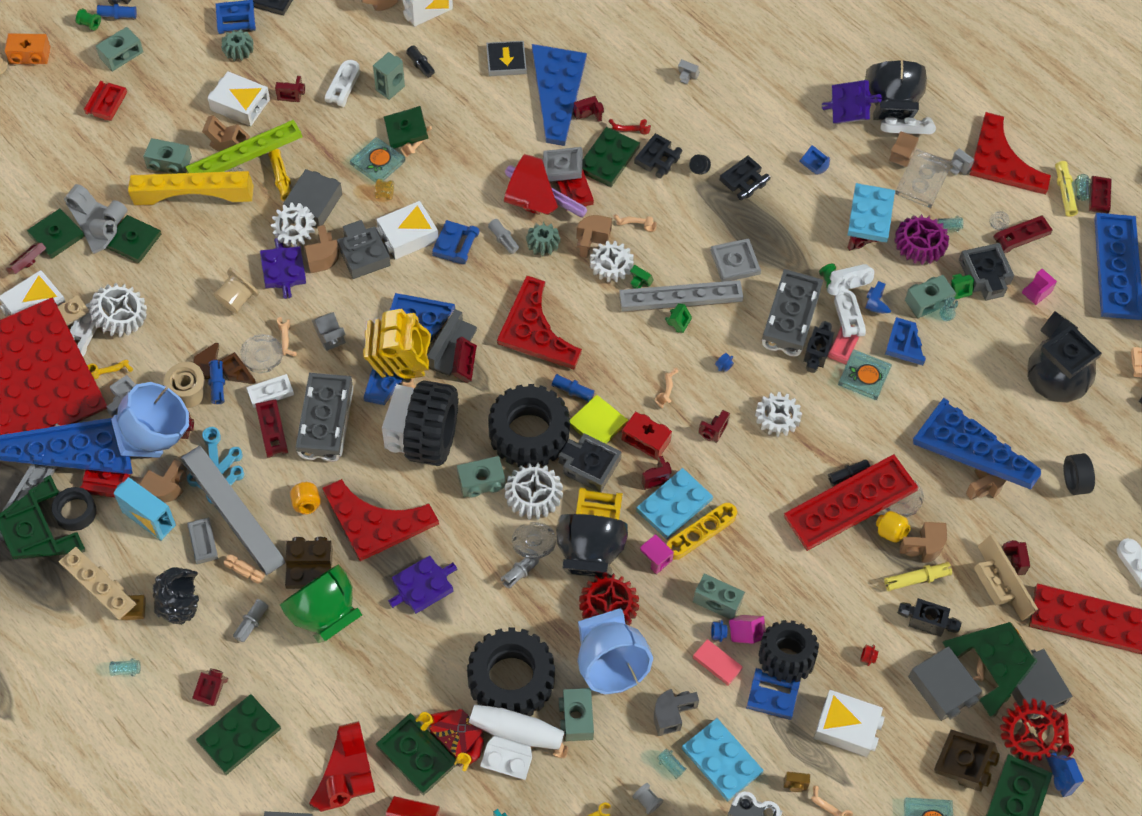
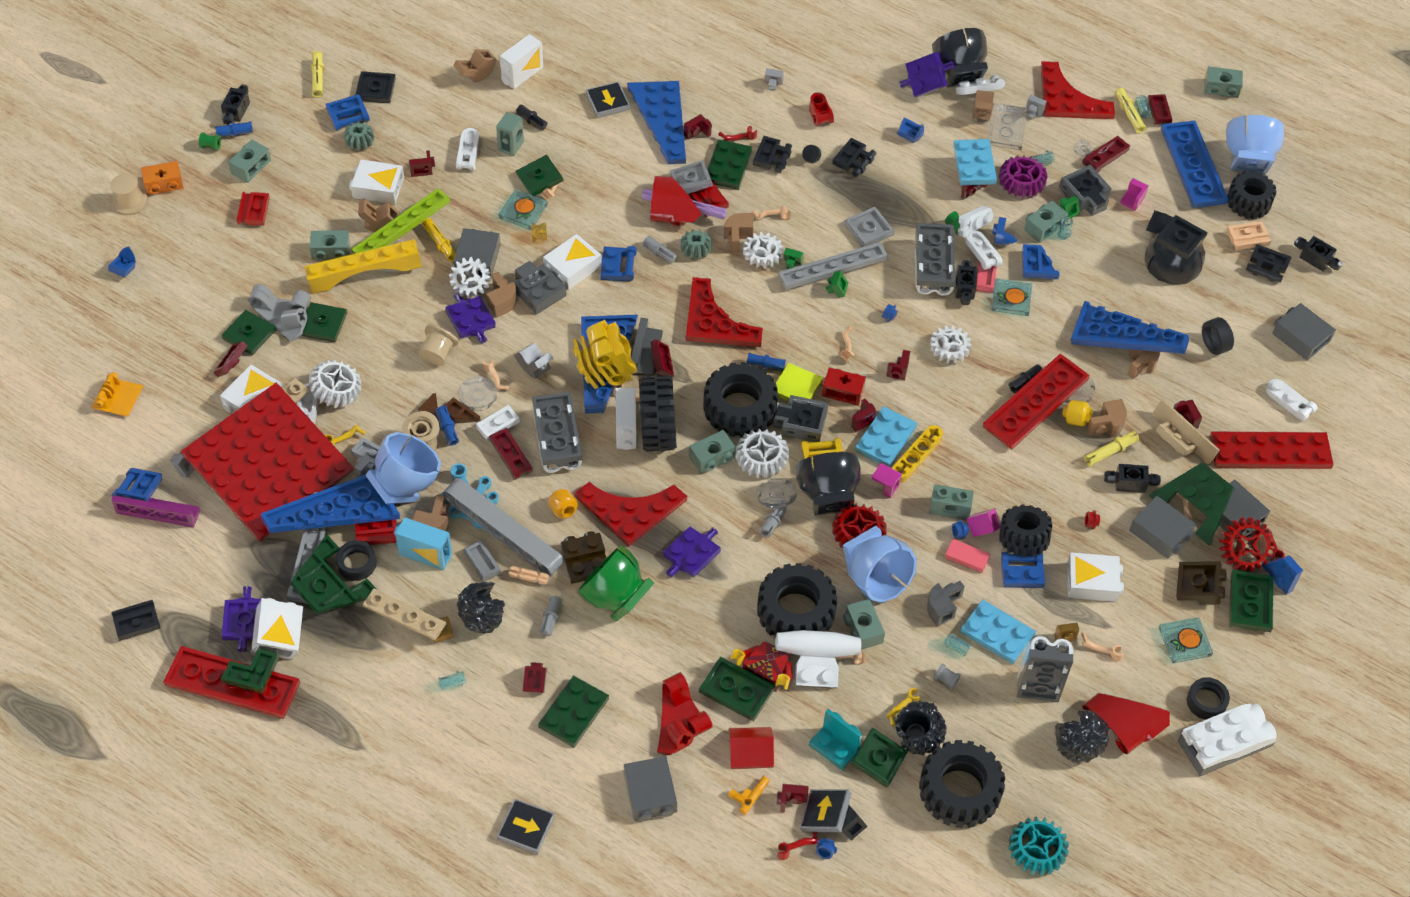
camera: 15 degrees left, 5 degrees down
none -> red piece [809,92,834,127]

